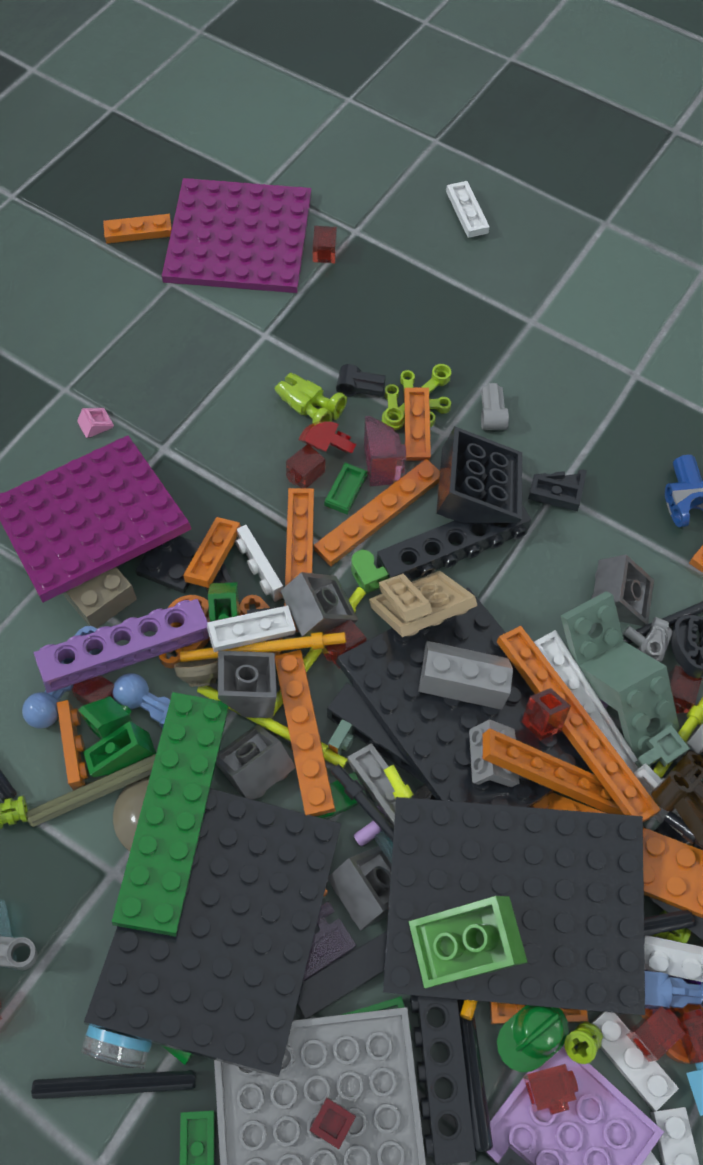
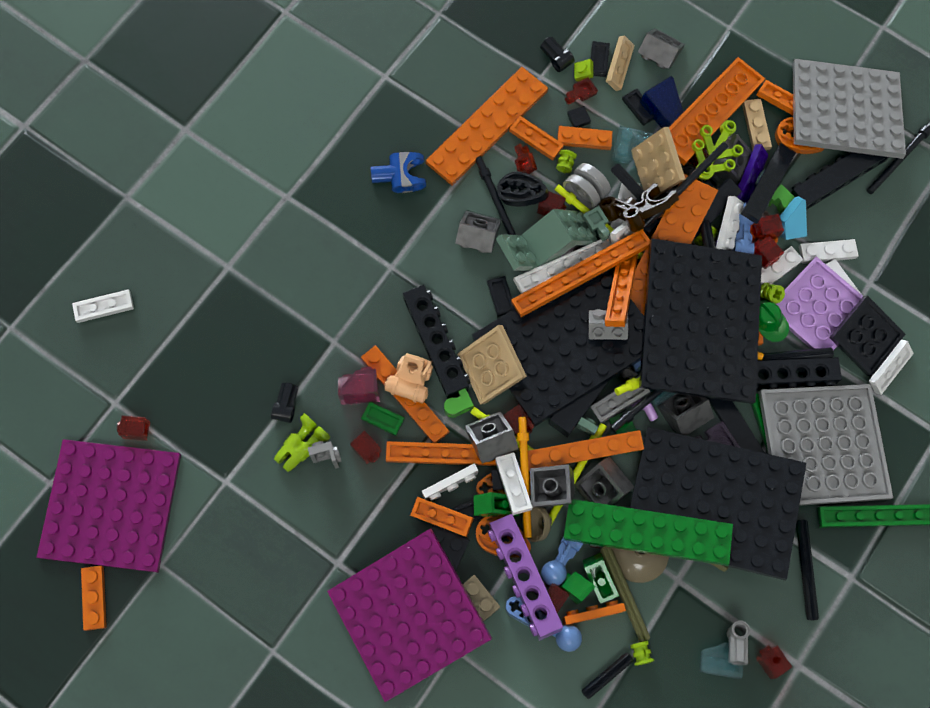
camera: 90 degrees left, 10 degrees up
bright pink slope [78,408,114,438] -> none
clear piece [80,1026,152,1069] -> none
red brick [298,421,356,453] -> none
dark red plate [309,1097,356,1149] -> none
tan plate [379,574,433,622] -> none
lime plant [382,364,451,430] -> none
orange plate [404,388,431,461] -> none
bright green slope [409,896,528,988] -> none
light grey slope [418,641,513,710] -> none
black slope [436,426,522,523] -> none
light grey piece [481,383,509,430] -> none
clear red brick [521,688,571,740] -> none
clear red brick [523,1064,578,1115] -> none
black wing [528,469,587,512] -> none
light grey piece [623,617,673,662] -> none
none -> light grey bracket [308,441,342,469]
none -> light nougat piece [384,353,433,404]
none -> black tile [487,276,515,317]

